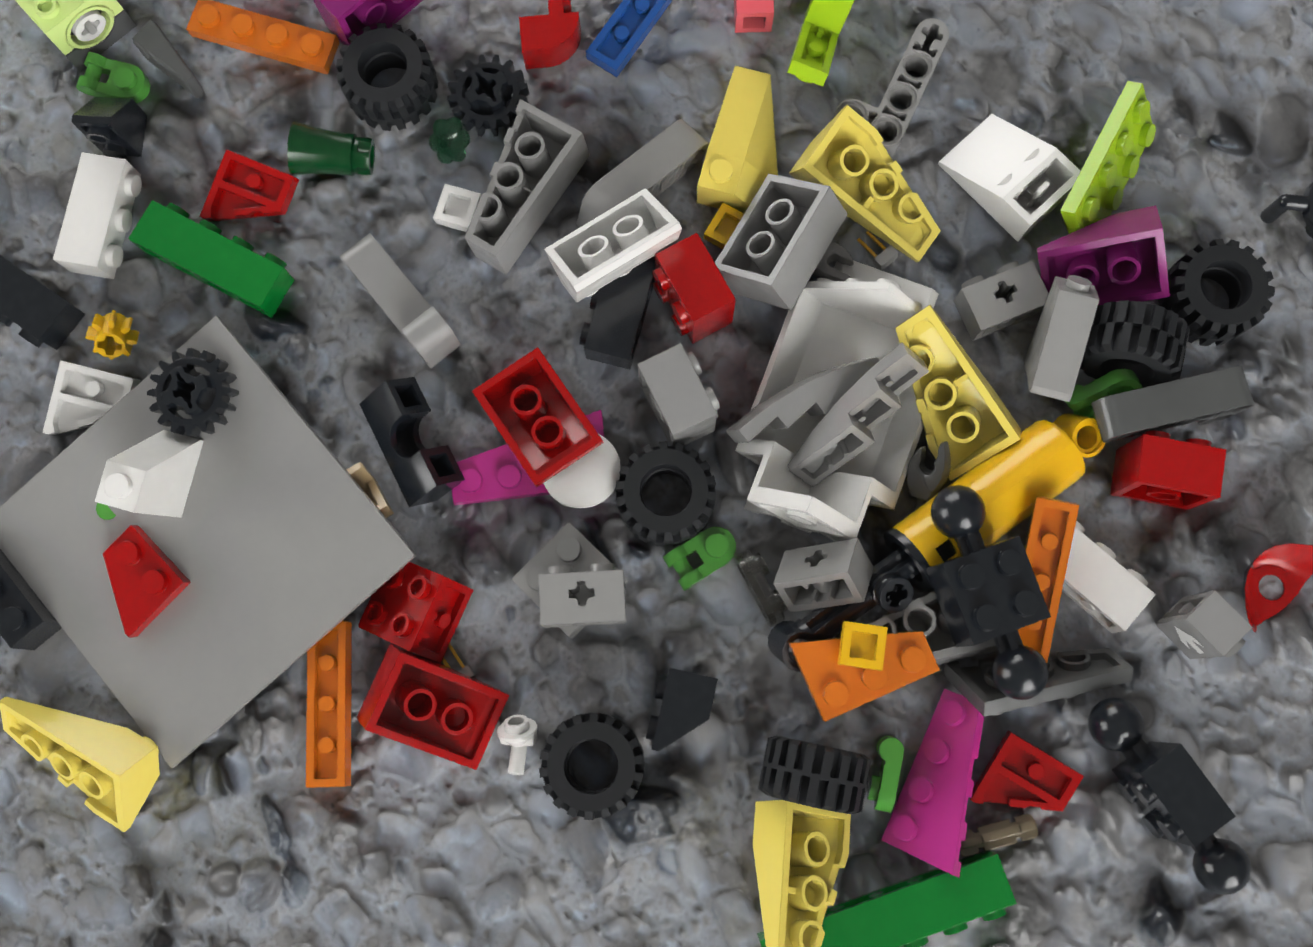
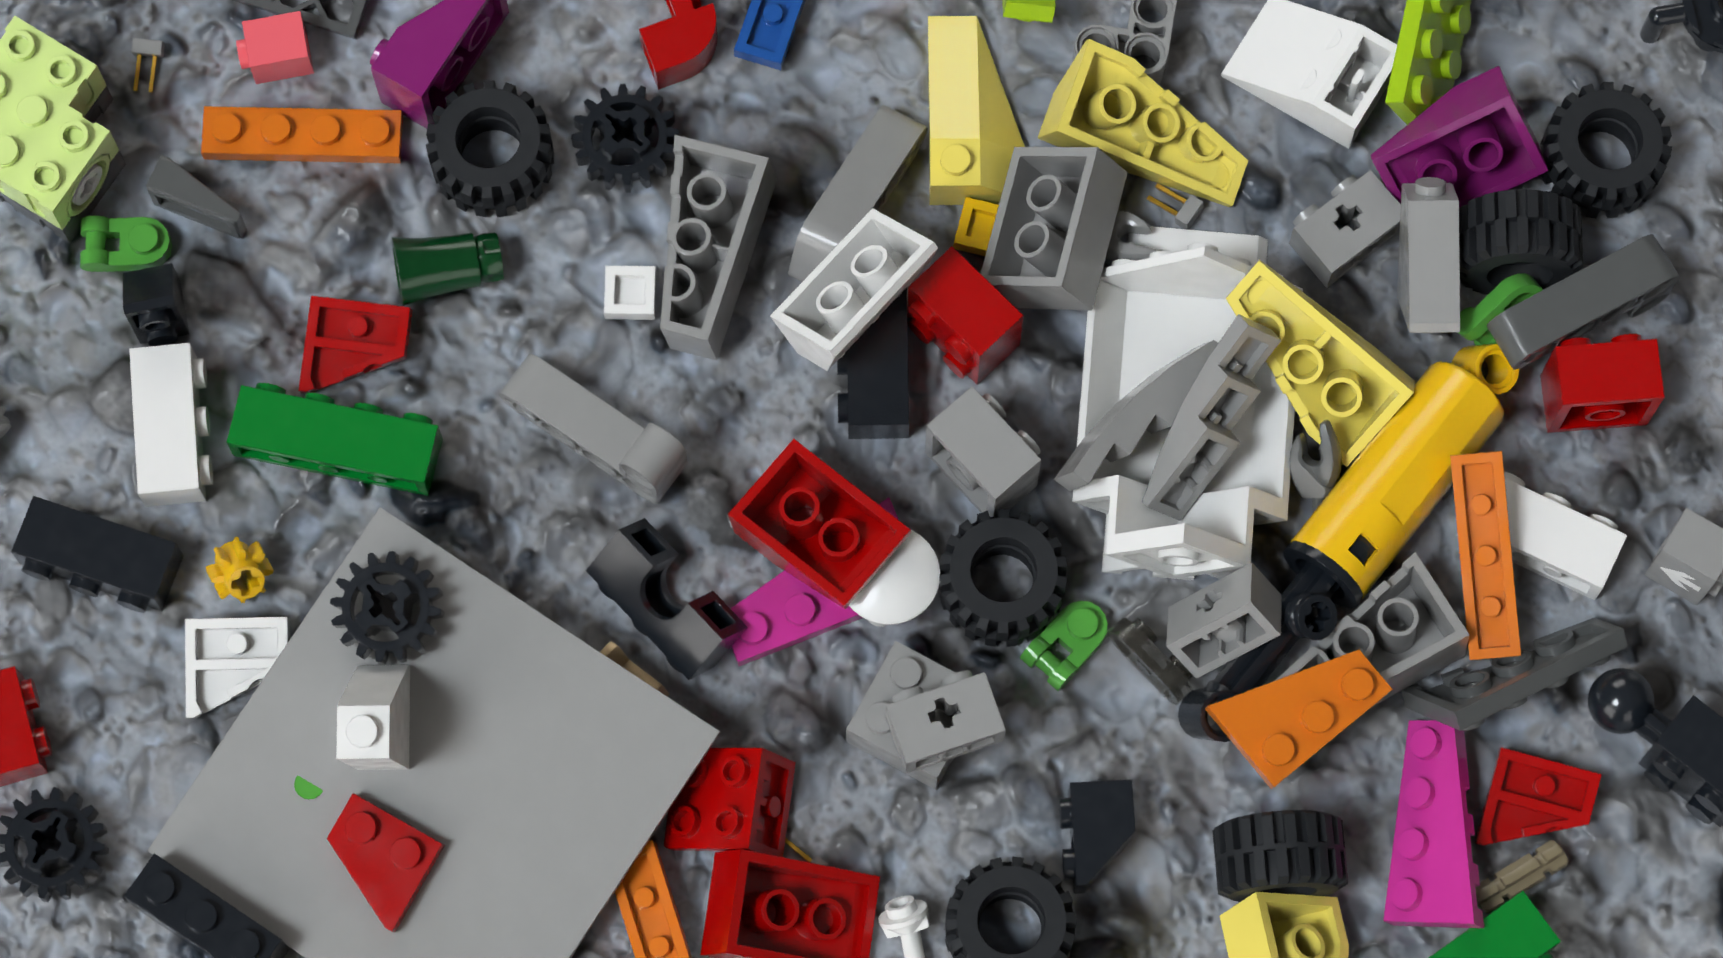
camera: 20 degrees left, 5 degrees down
clear green plant [429,117,470,164] -> none
yellow plate [838,621,888,671] -> none
bright green plate [867,735,904,813] -> none
black brick [926,485,1051,700] -> none

